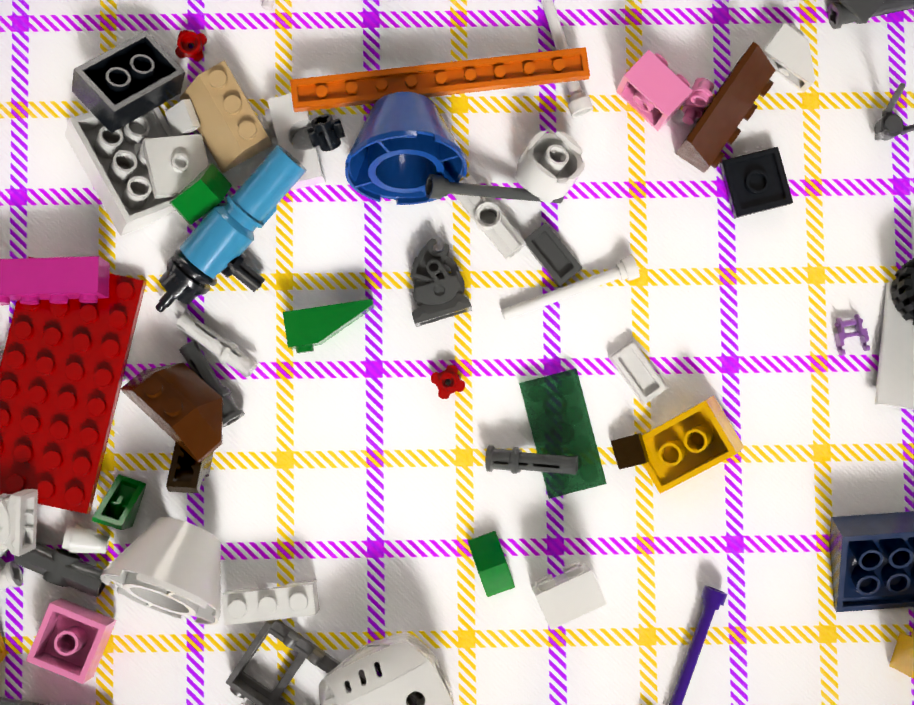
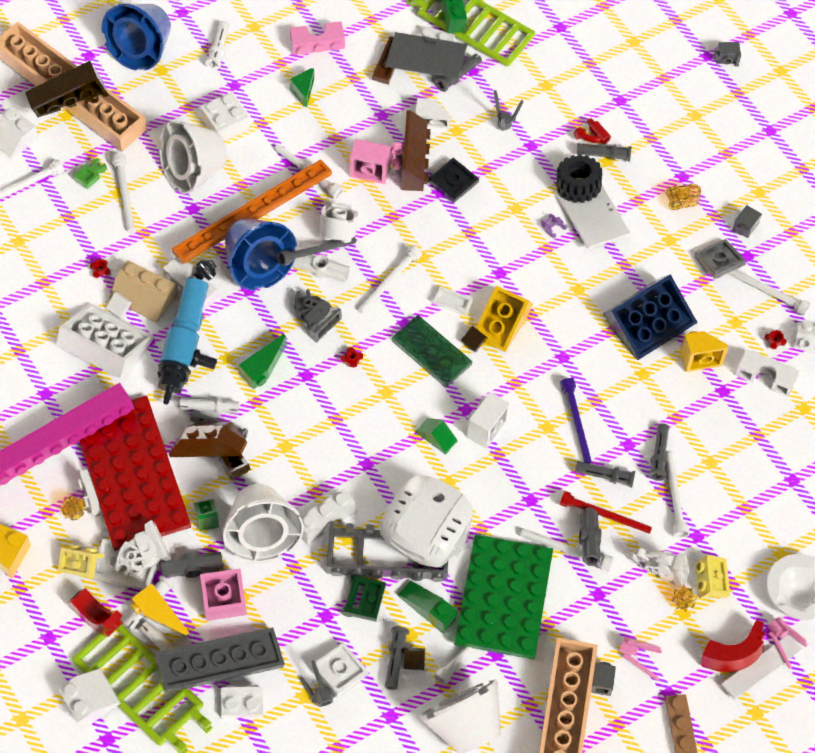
camera: 30 degrees left, 25 degrees down
white cone [62,524,110,554] -> none
black brick [72,31,185,133] -> none
white plate [142,134,209,199] -> none
green slope [169,163,232,225] -> none
dark grey pin [485,445,579,475] -> none
dark grey tile [524,223,582,287] -> none

